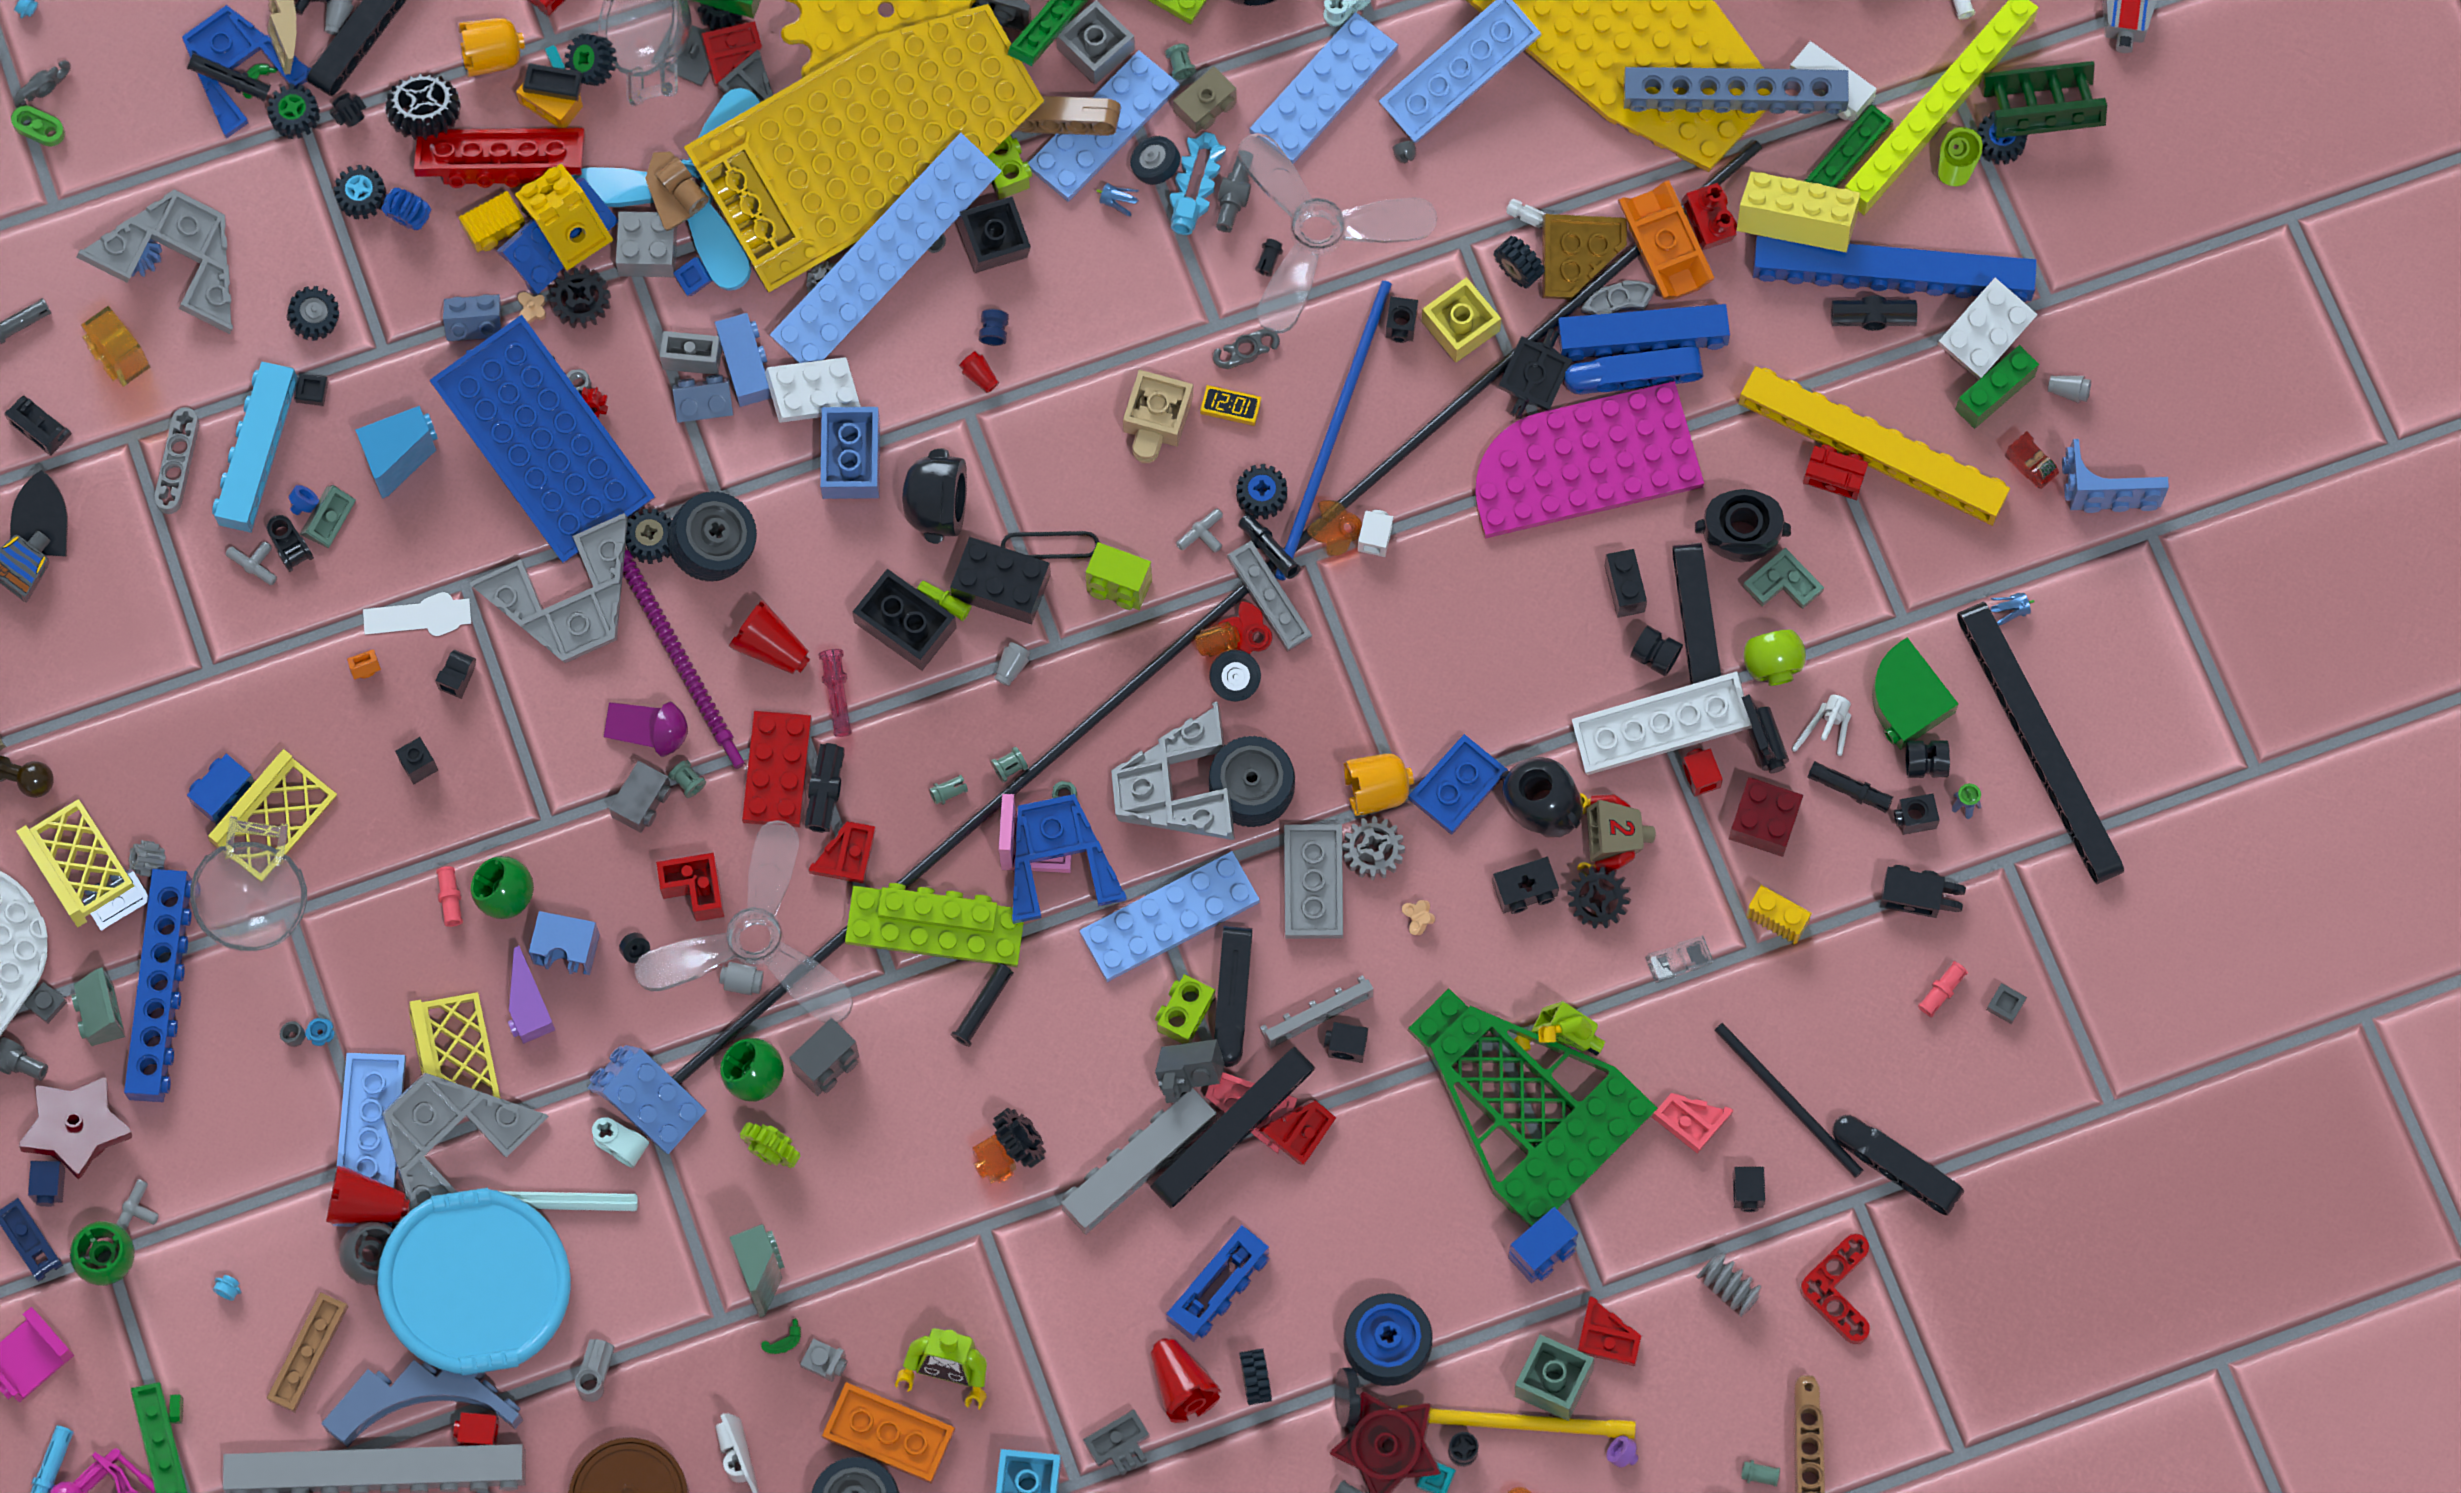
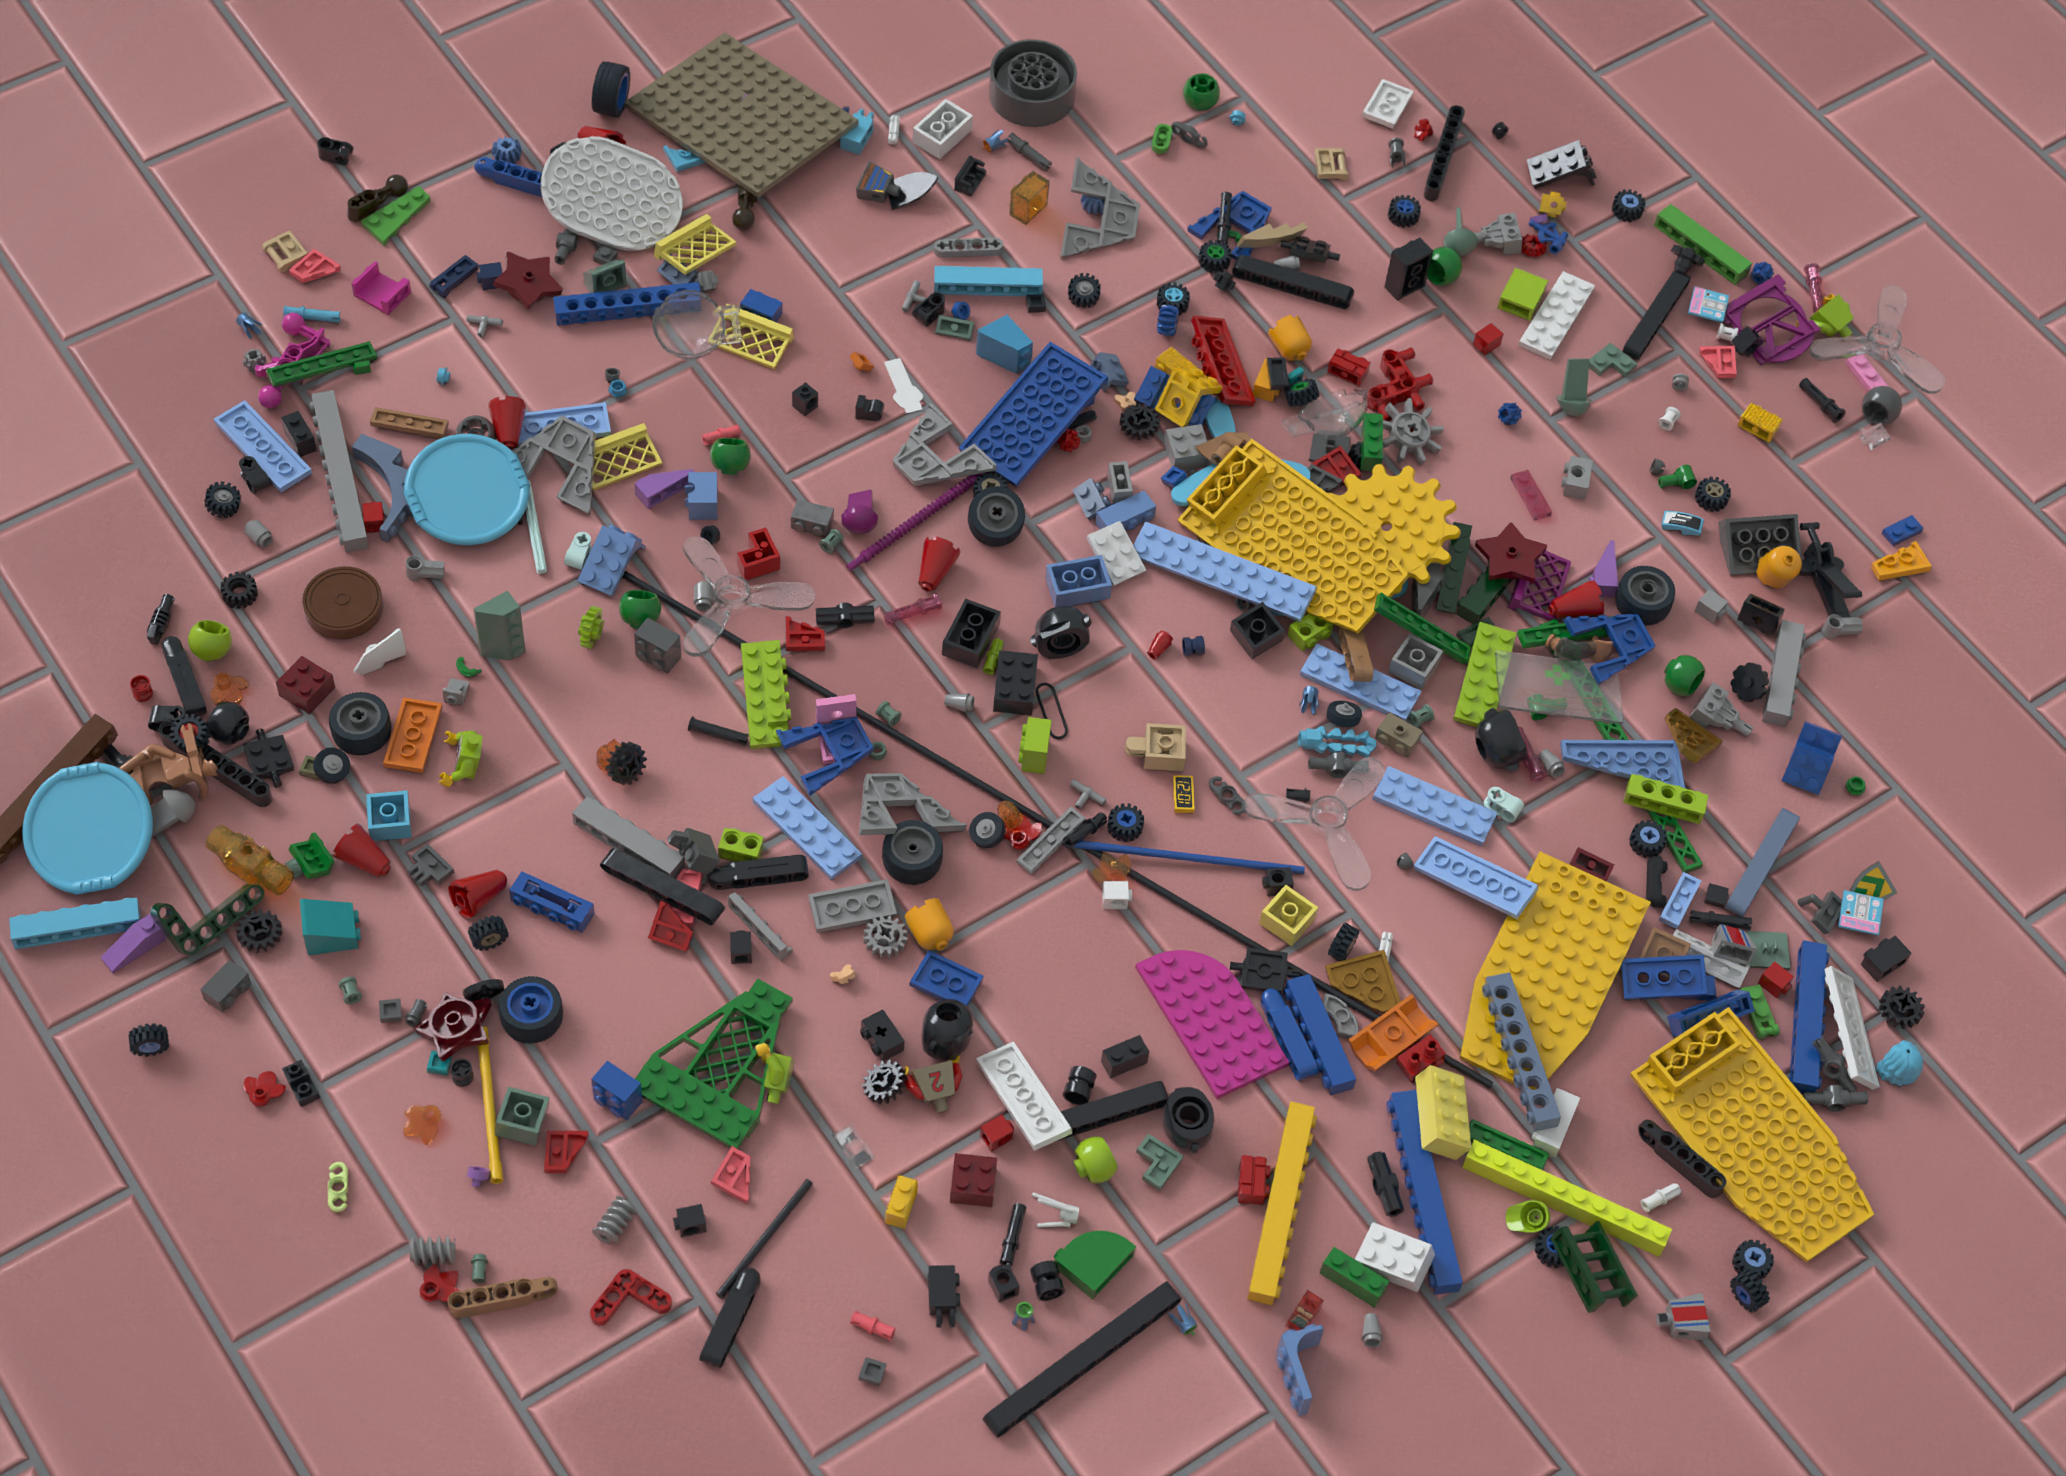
camera: 70 degrees right, 15 degrees down
green wheel [70,1221,135,1286] -> none
black gear [385,73,461,141] -> none
red plate [742,711,812,827] -> none
sand green pin [929,775,968,805] -> none
black piece [1741,694,1789,773] -> none

